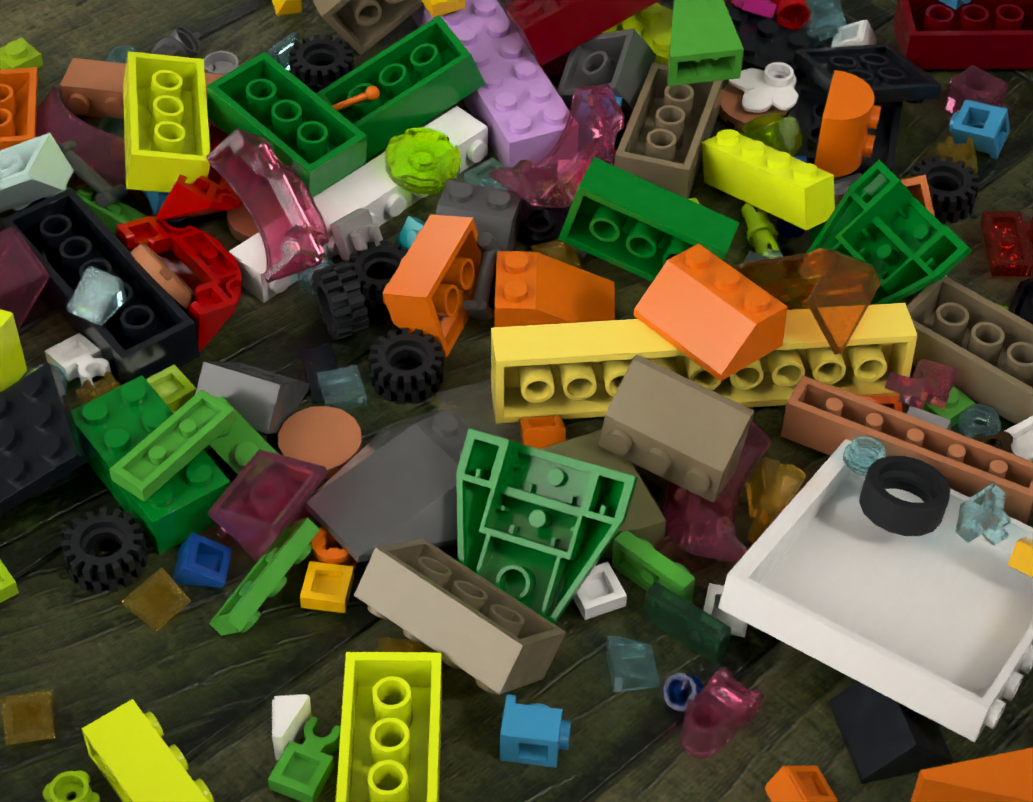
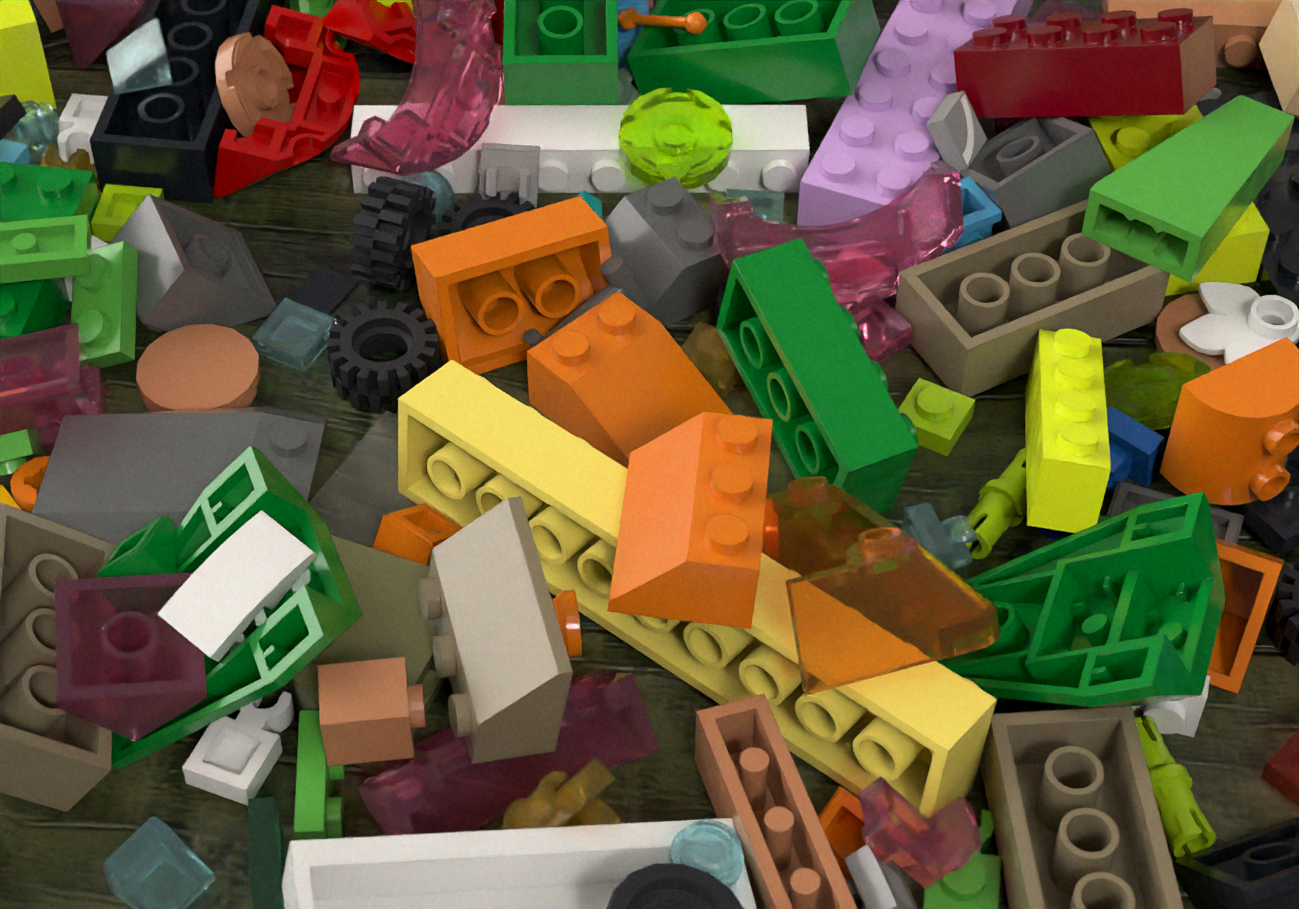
camera: 45 degrees right, 0 degrees up
none -> clear pink slope [54,573,207,741]
none -> green slope [96,515,177,614]
none -> white slope [158,510,317,662]
none -> nougat brick [317,657,426,766]
none -> light grey tile [926,91,987,173]

